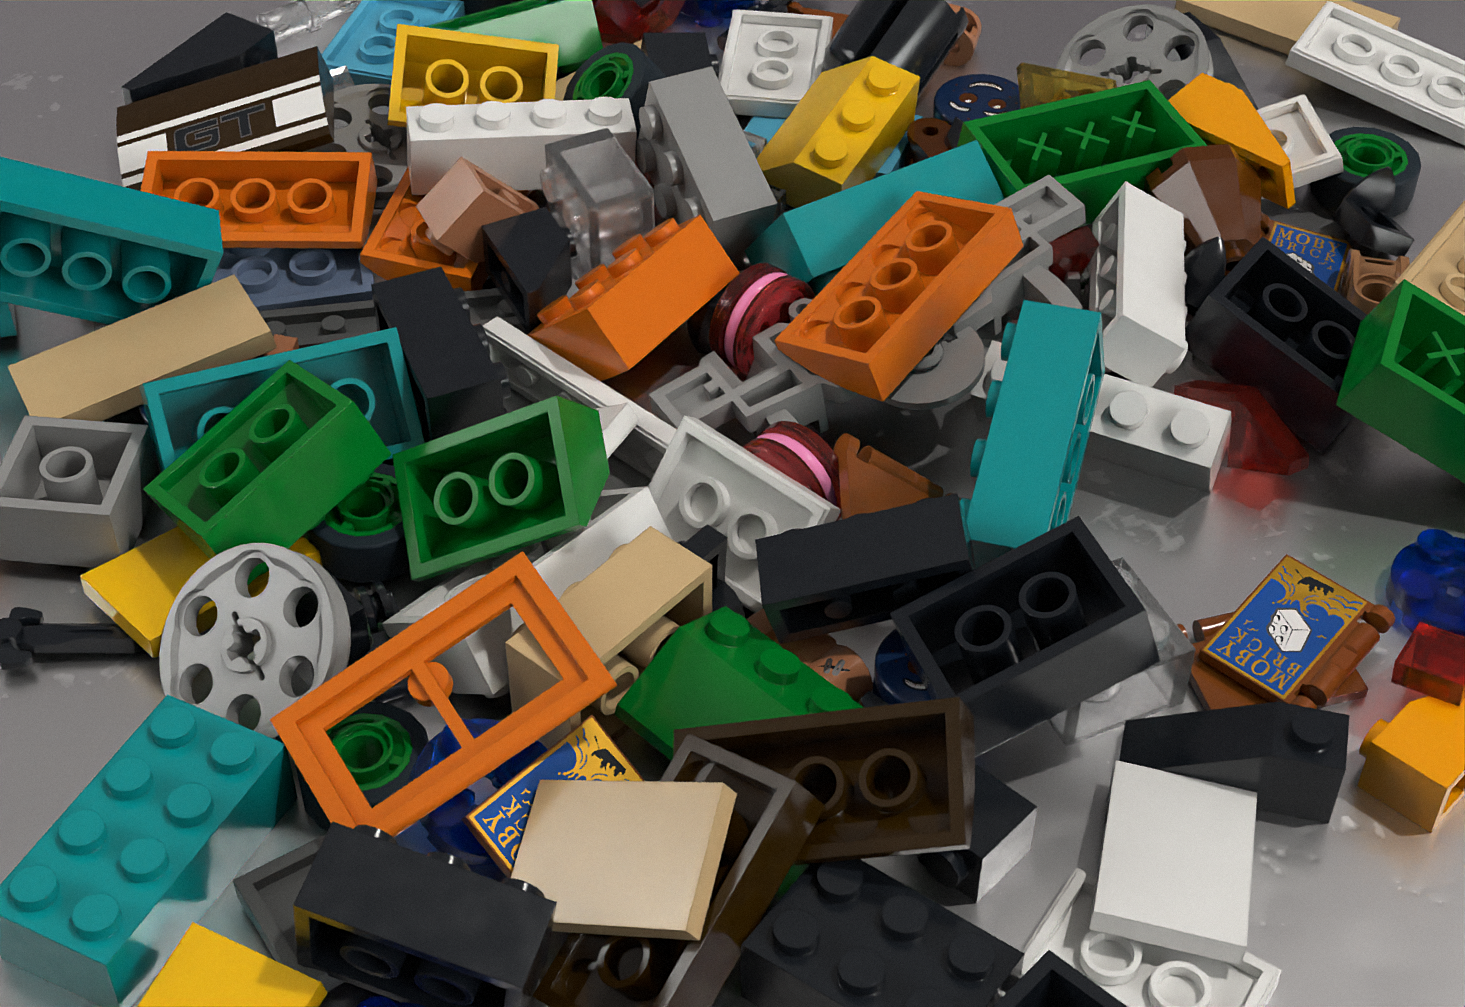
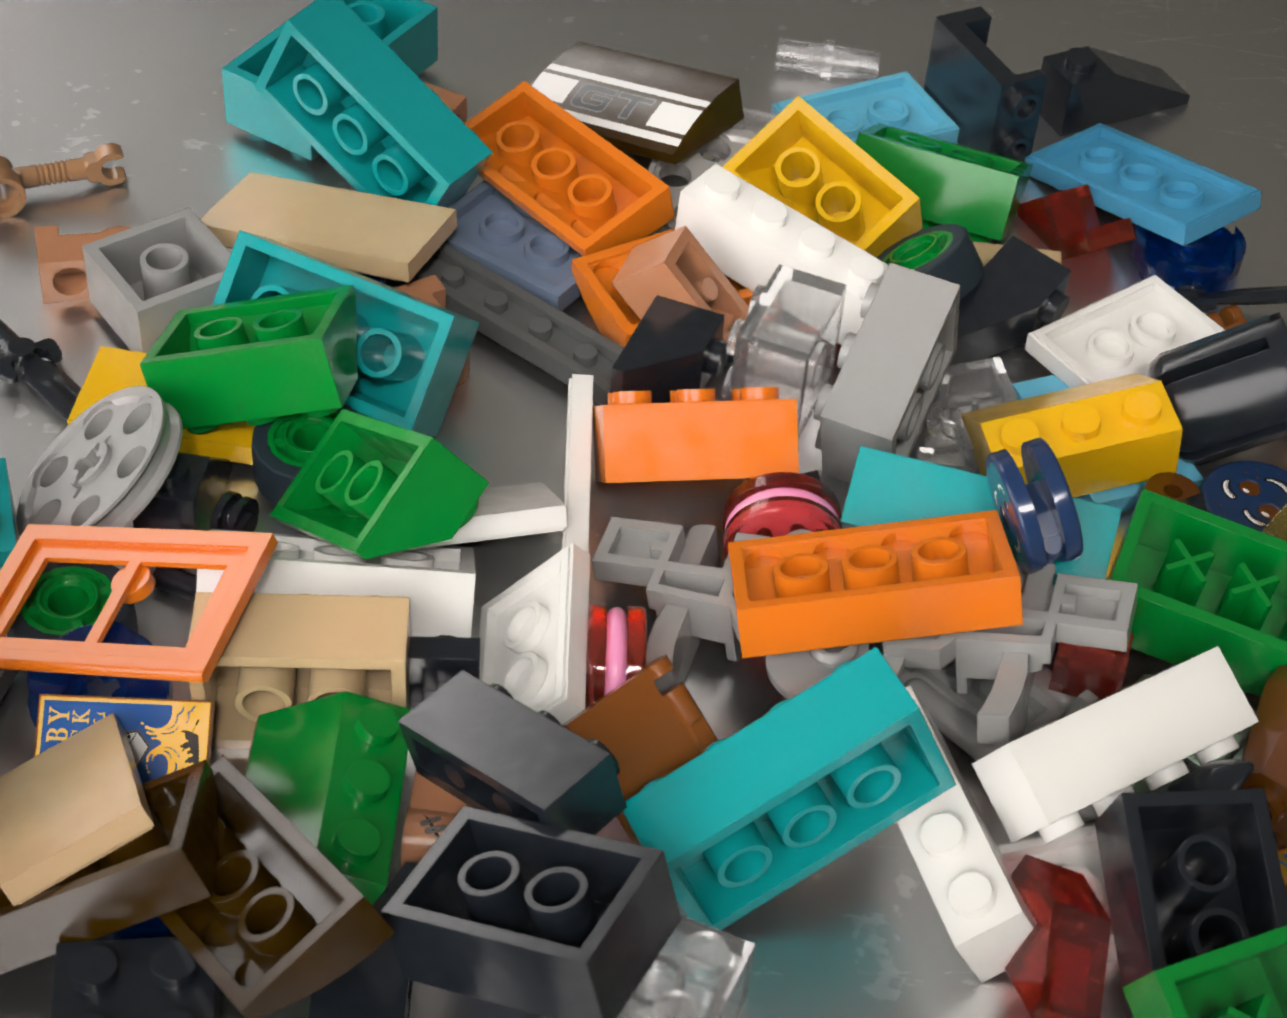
camera: 45 degrees right, 0 degrees up
black slope [122,12,278,105] -> none
black brick [371,267,511,443] -> none
none -> dark blue head [986,438,1084,574]

